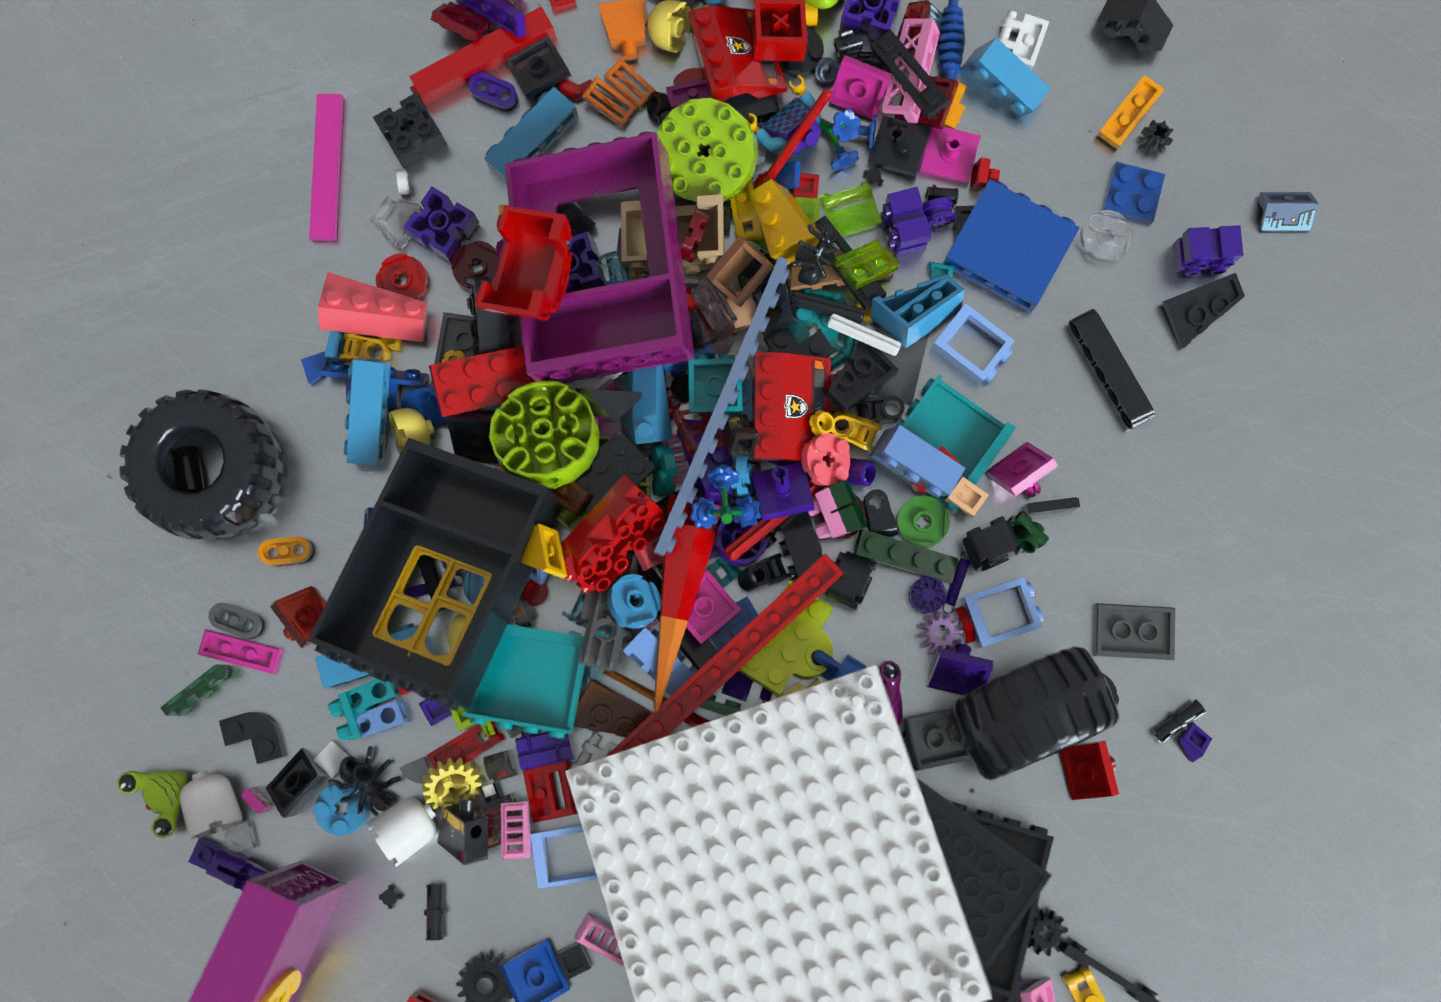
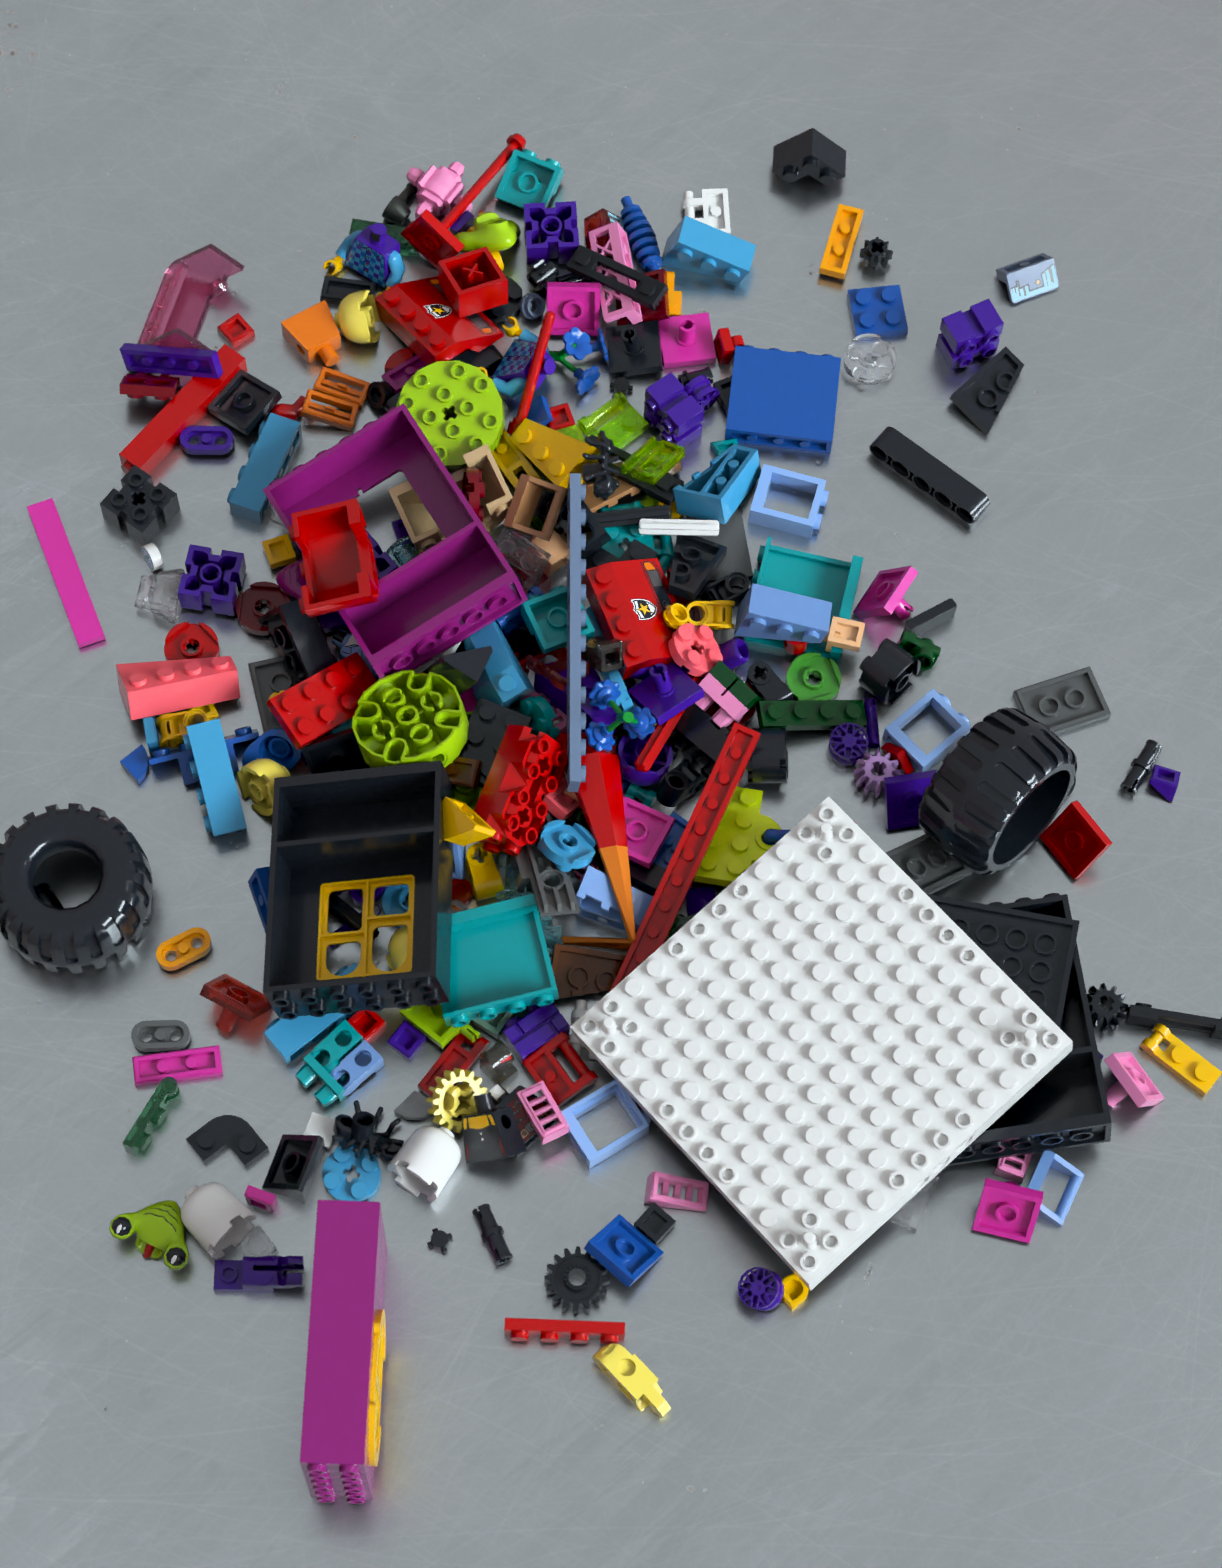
camera: 30 degrees left, 15 degrees down
none -> yellow piece [466,843,504,901]

